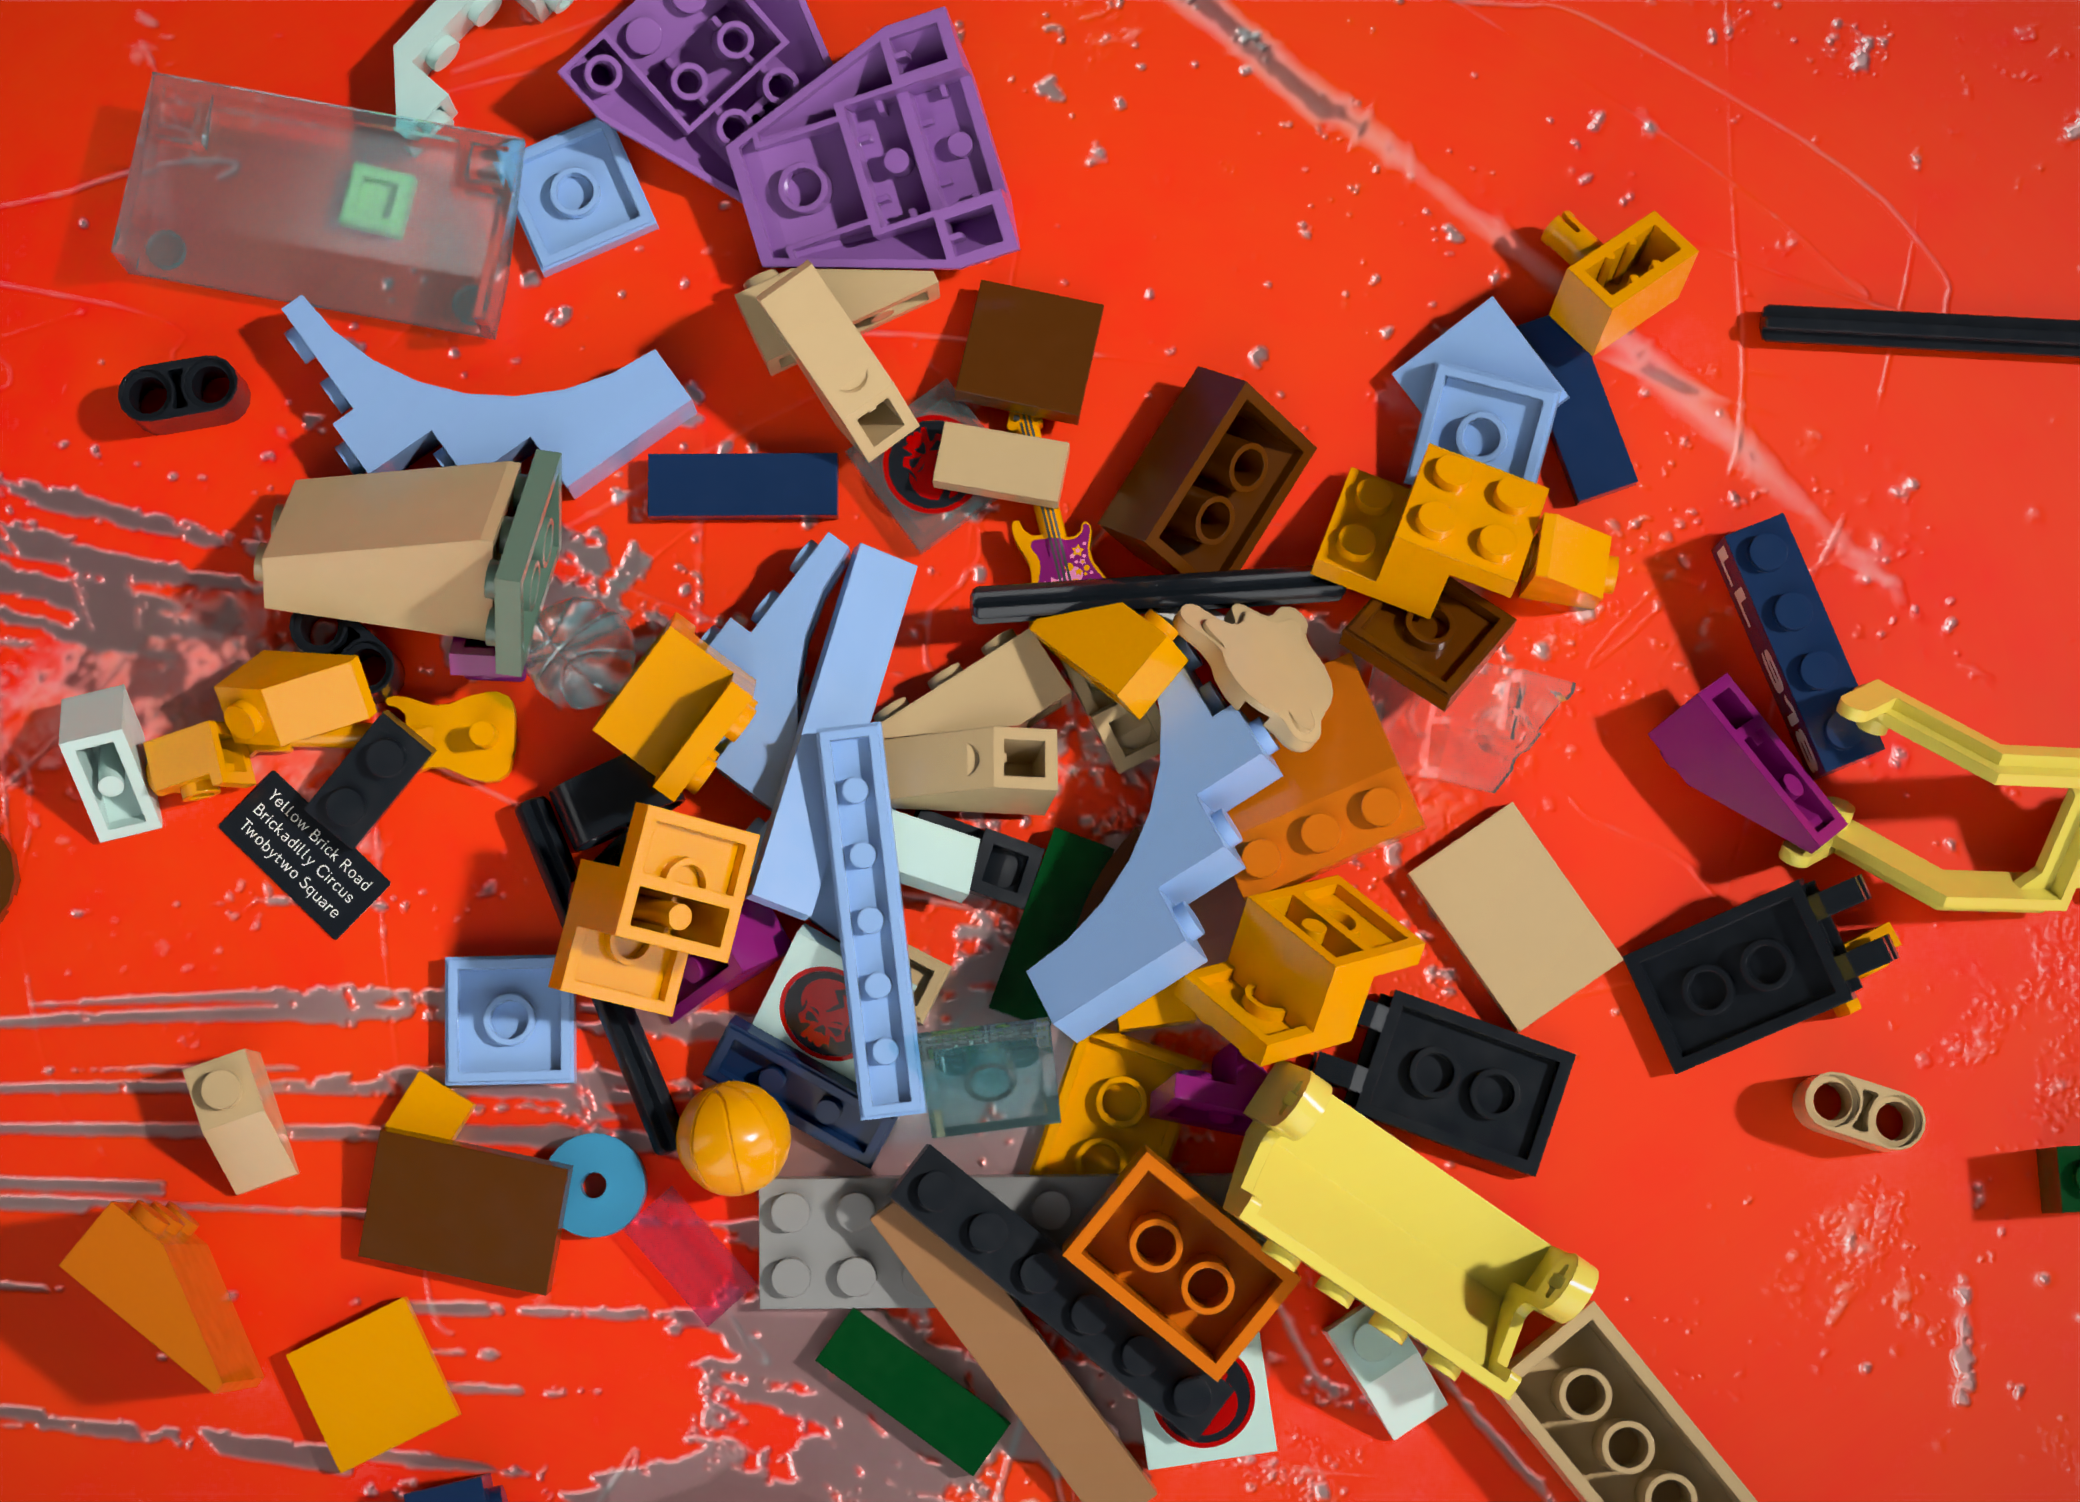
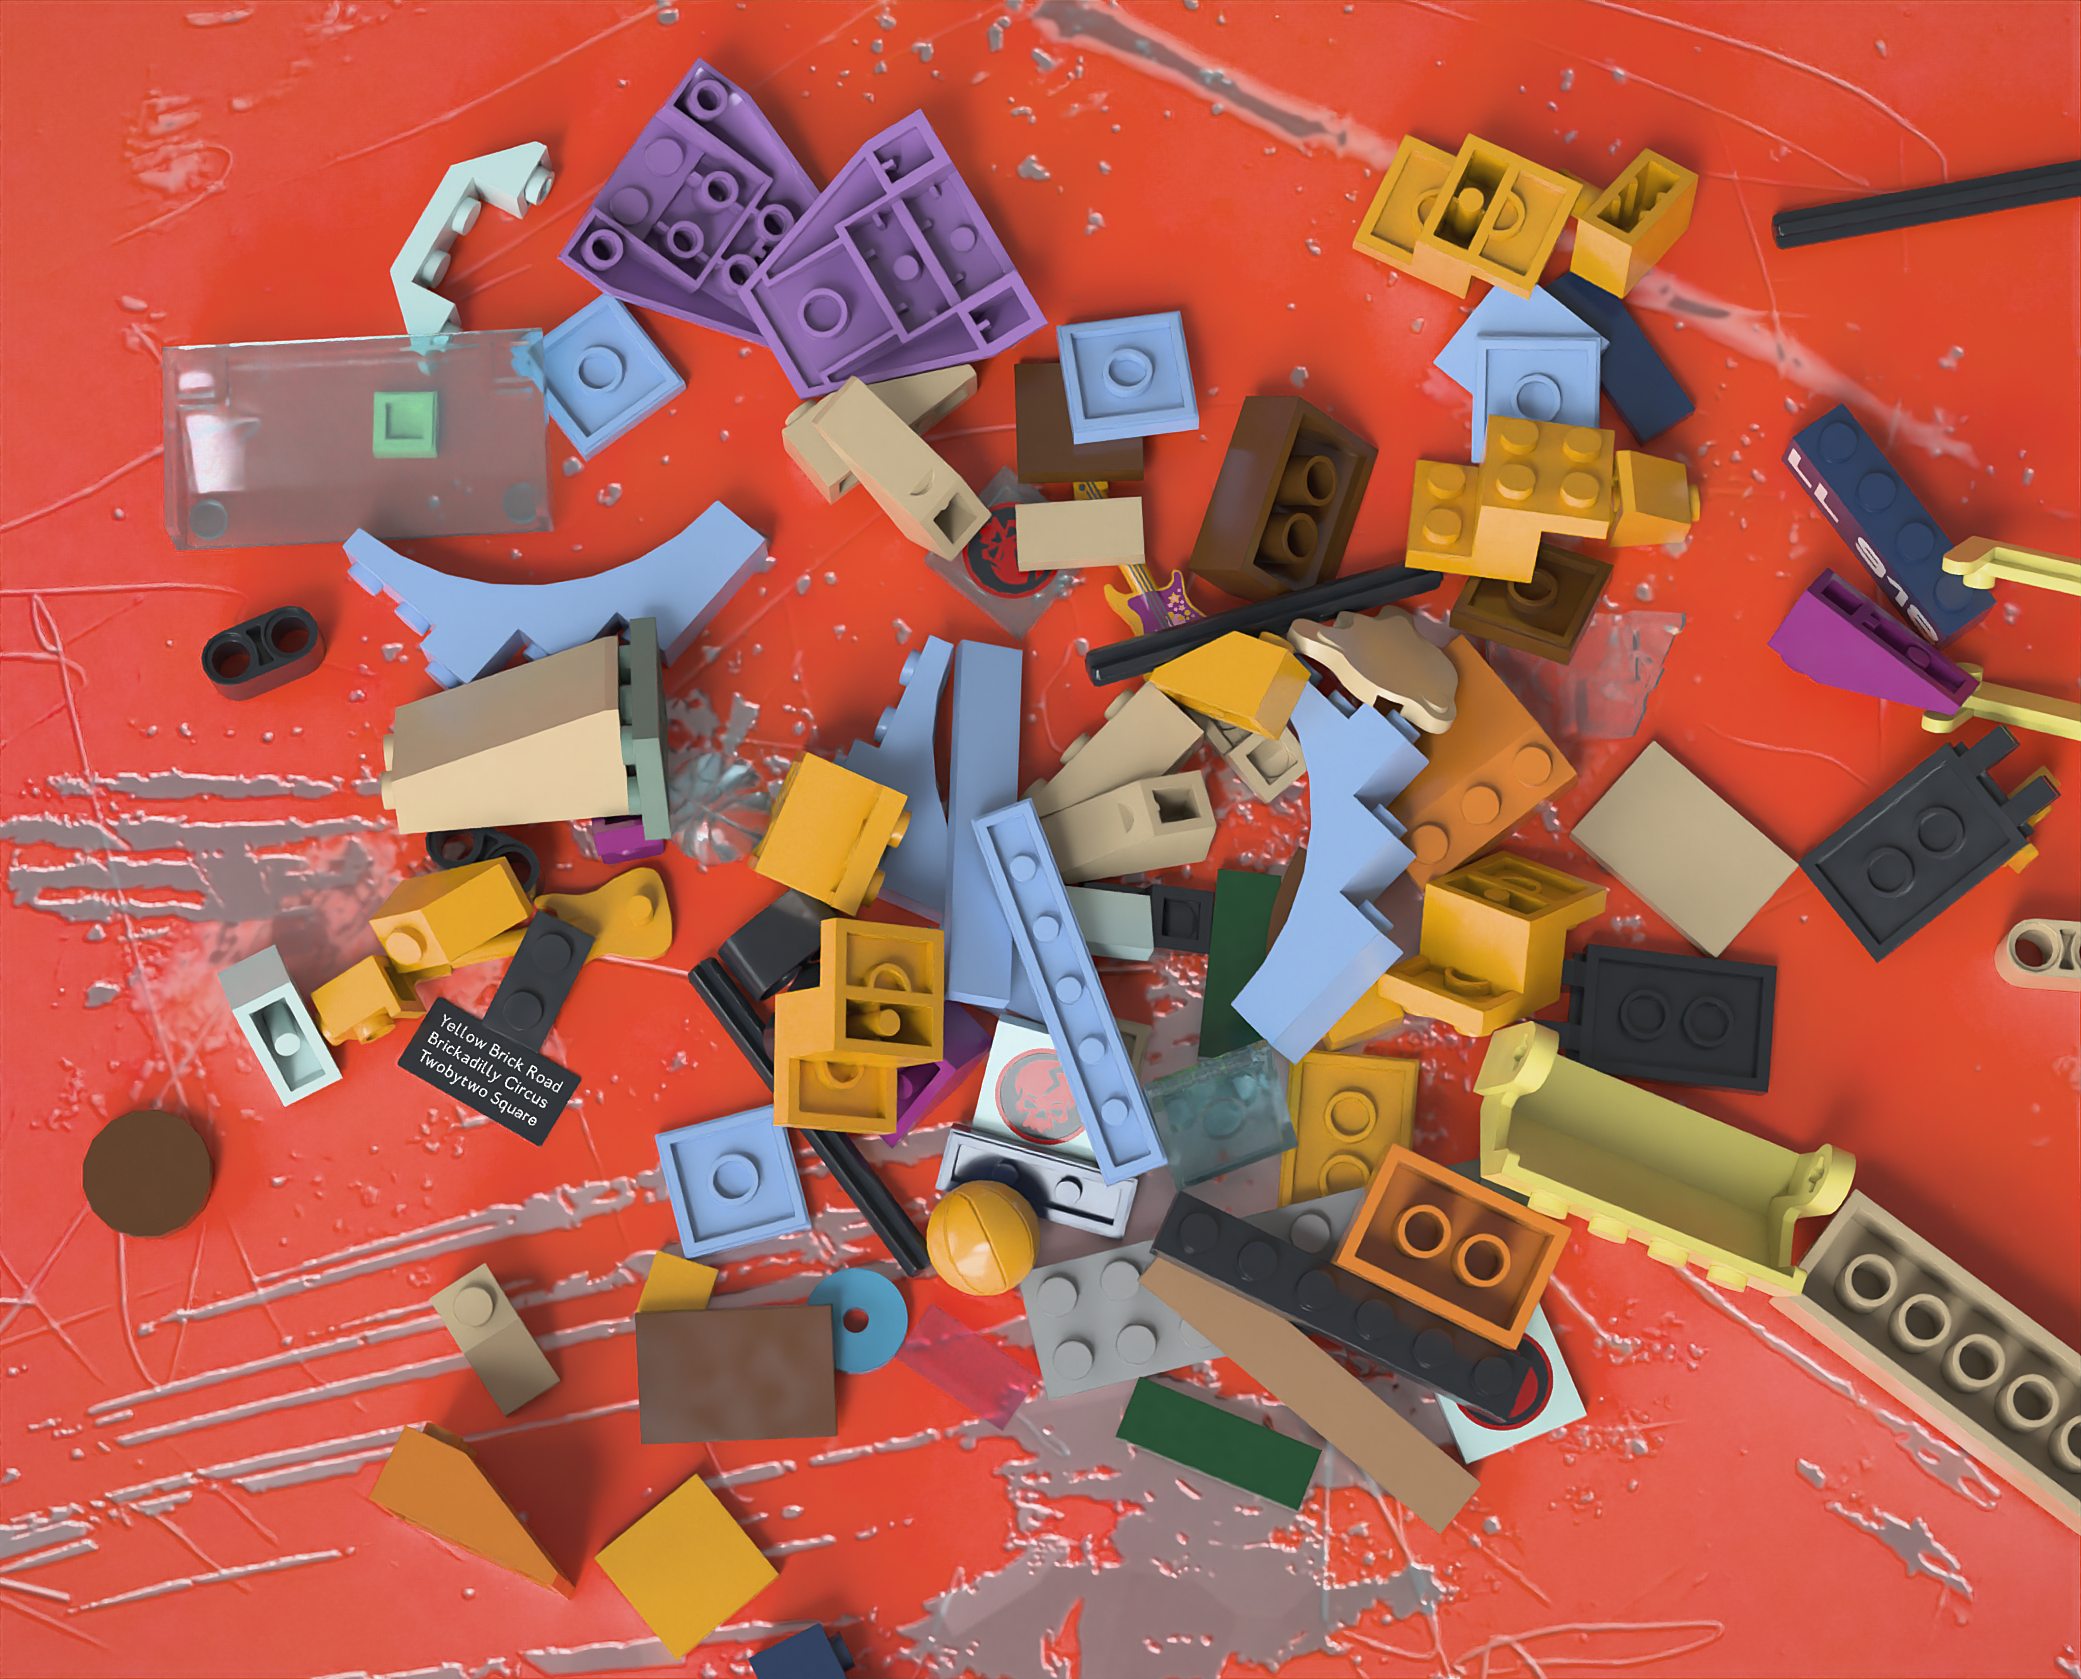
camera: 15 degrees left, 5 degrees down
dark blue tile [648,453,839,520] -> none
magenta slope [1149,1042,1268,1136] -> none
light aqua slope [1321,1304,1448,1441] -> none
none -> light blue tile [1056,311,1199,445]
none -> light orange bracket [1352,133,1583,301]

